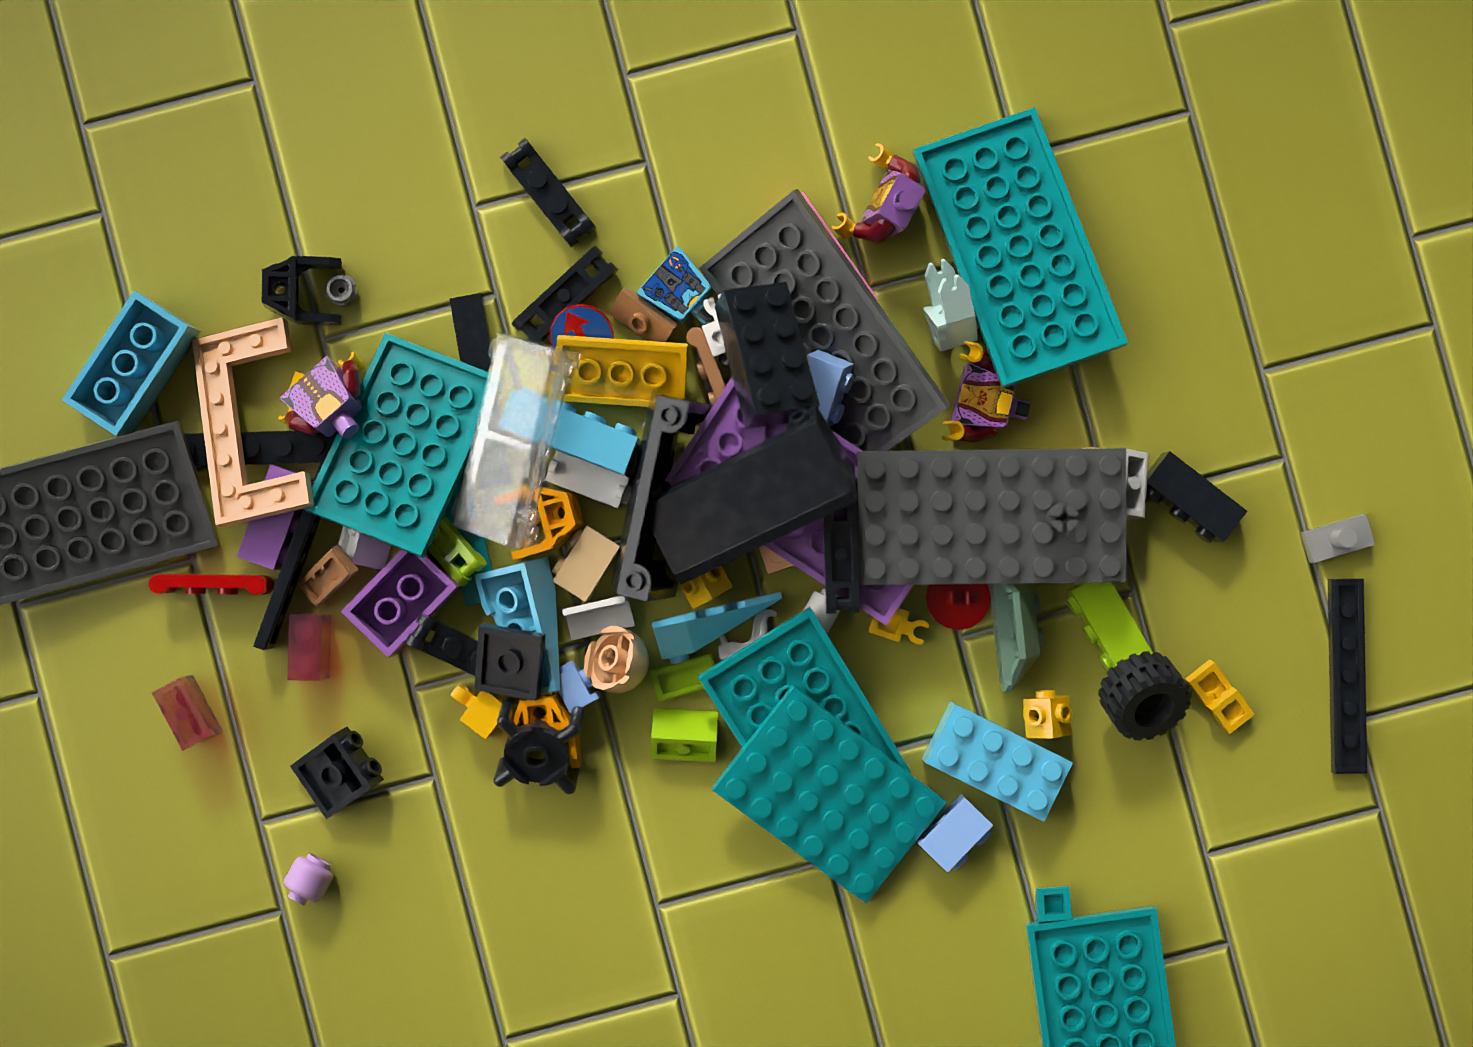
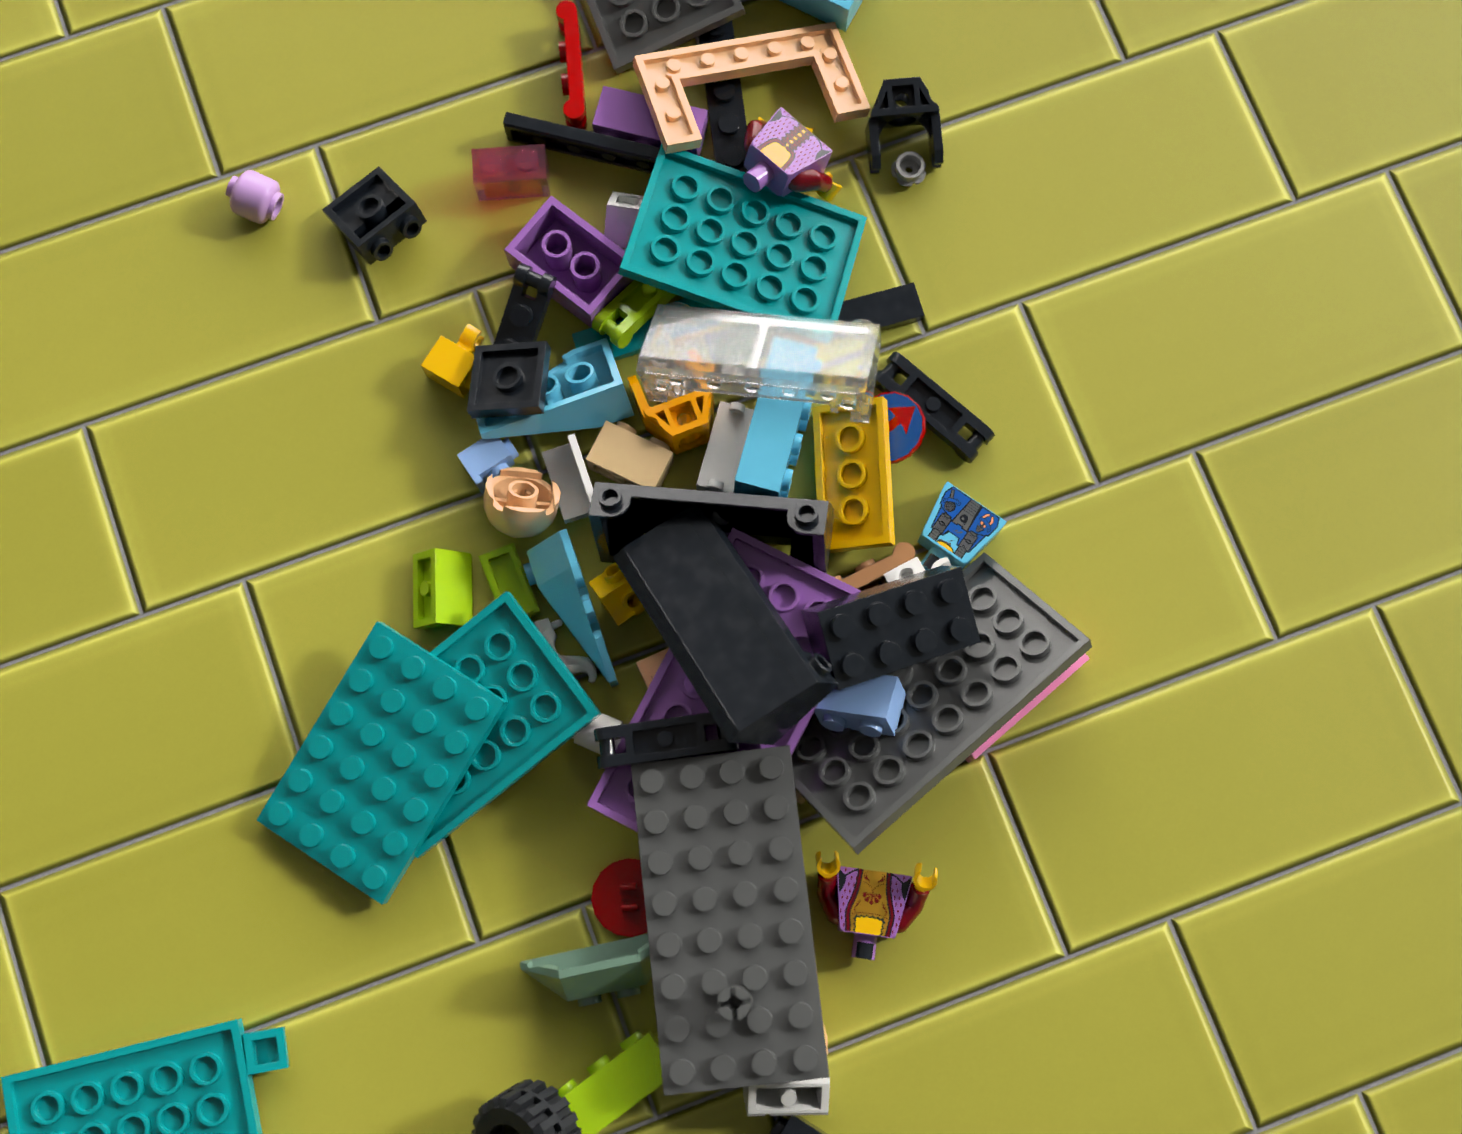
camera: 80 degrees right, 10 degrees down
brick [152,675,223,751] -> none
medium nougat plate [297,545,359,608] -> none
black plate [493,698,584,795] -> none
black plate [500,138,596,248] -> none
light orange piece [513,691,582,768] -> none
medium nougat plate [609,286,678,342] -> none
torso [831,143,926,243] -> none
yellow plate [868,608,929,645] -> none
teal plate [913,107,1128,389] -> none
light blue brick [917,794,993,872] -> none
medium azure brick [922,701,1073,822] -> none
light aqua piece [923,259,979,352] -> none
yellow brick [1023,690,1072,739] -> none

